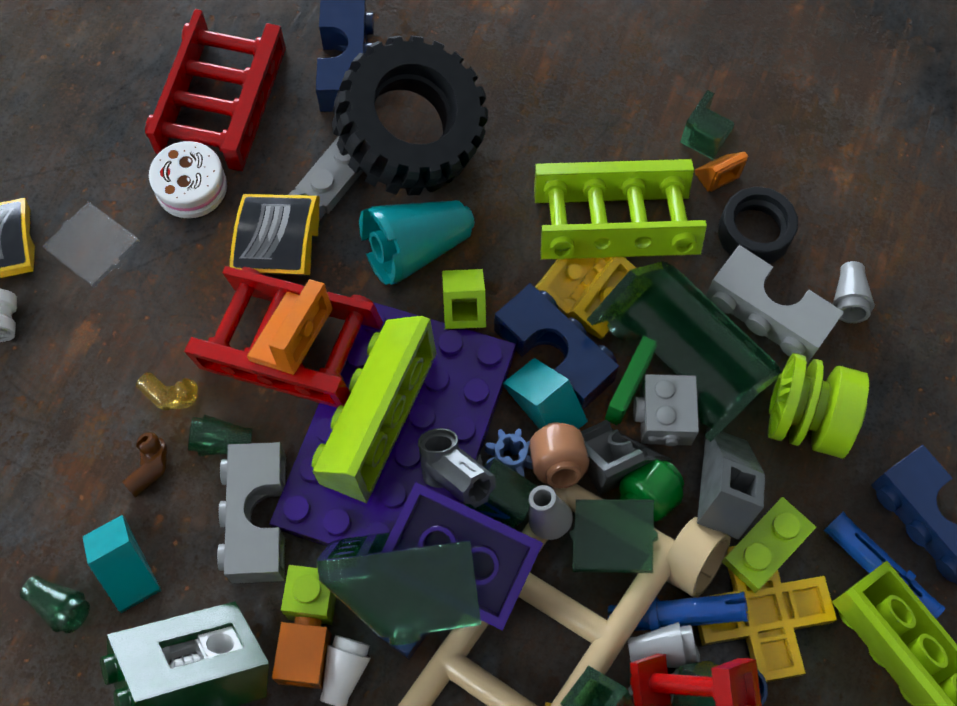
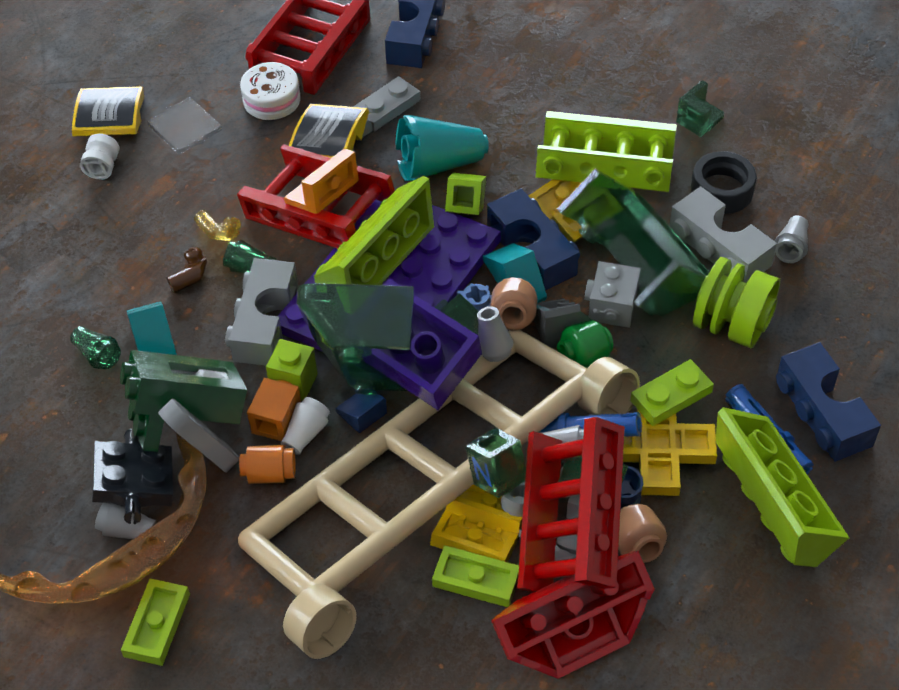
camera: 15 degrees right, 15 degrees down
black tyre [332,35,488,196] -> none
dark grey piece [418,428,496,508] -> none
clear green piece [570,500,658,573] -> none
green tile [604,335,657,426] -> none
orange slope [695,152,748,192] -> none
dark grey slope [697,426,765,540] -> none

